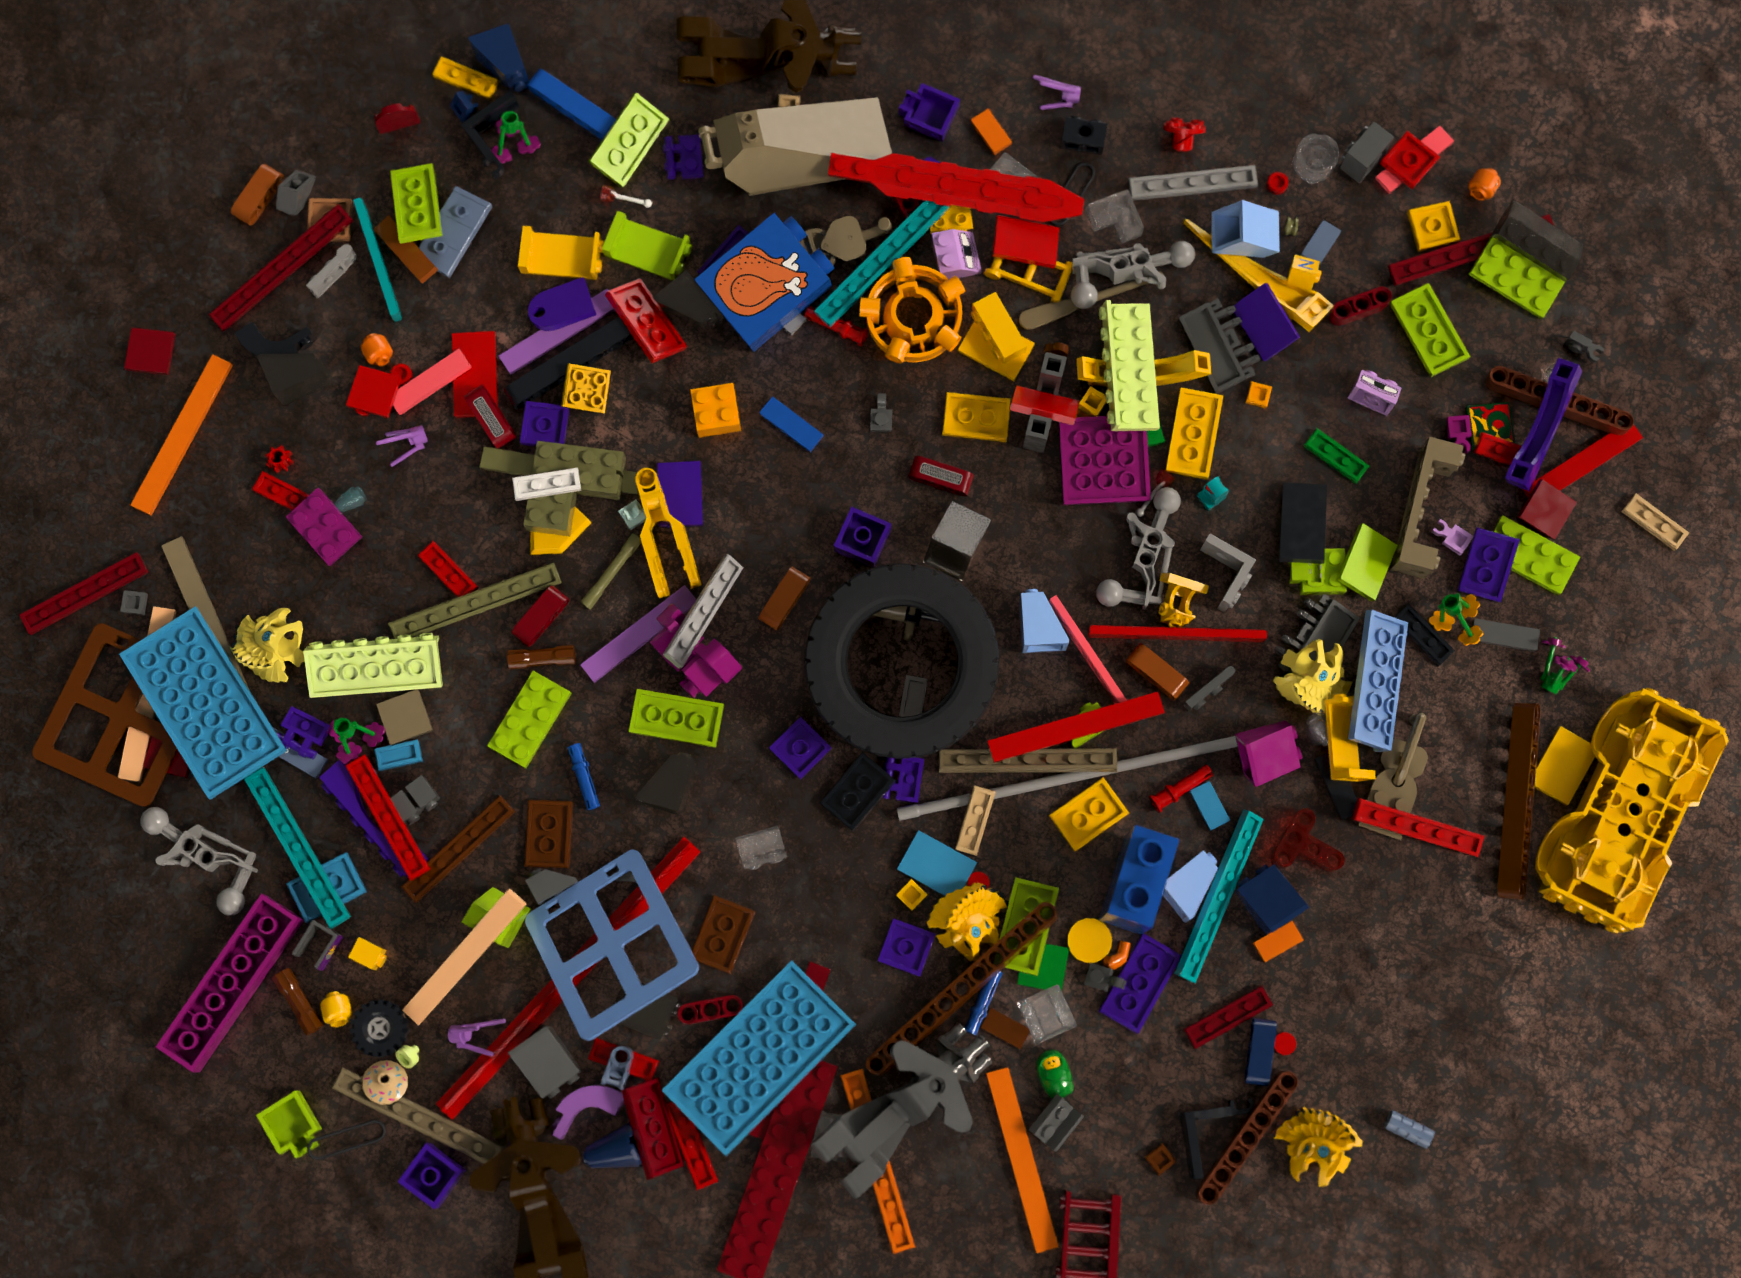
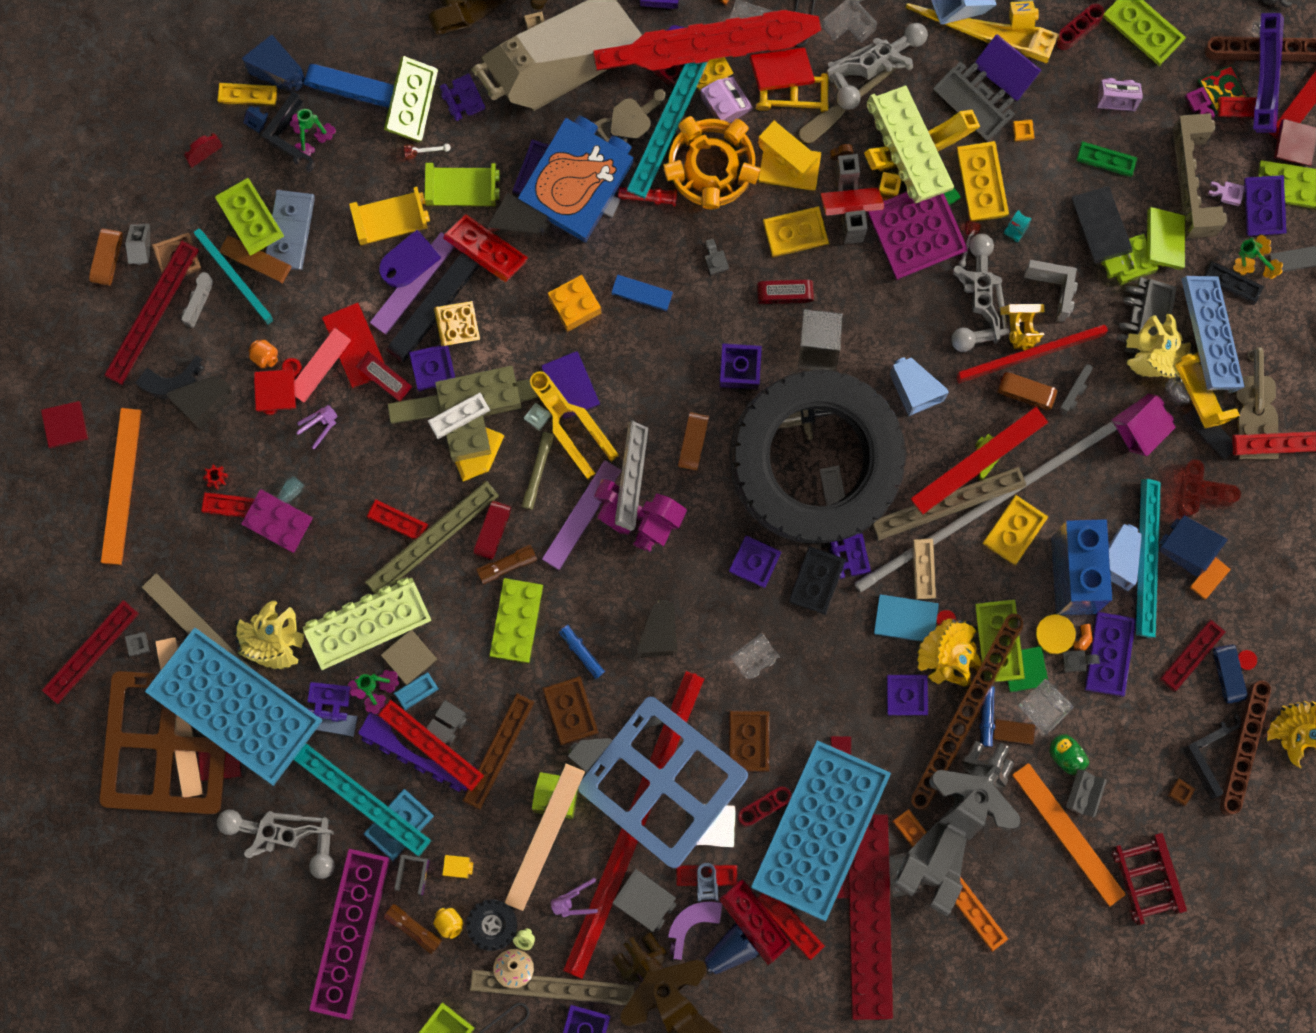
camera: 25 degrees left, 0 degrees up
lime plate [629,689,724,748] -> none
yellow plate [896,879,928,911] -> none
coral tile [1049,595,1127,704] -> none
red pin [1149,764,1214,813] -> none
dark azure tile [1189,781,1230,831] -> none

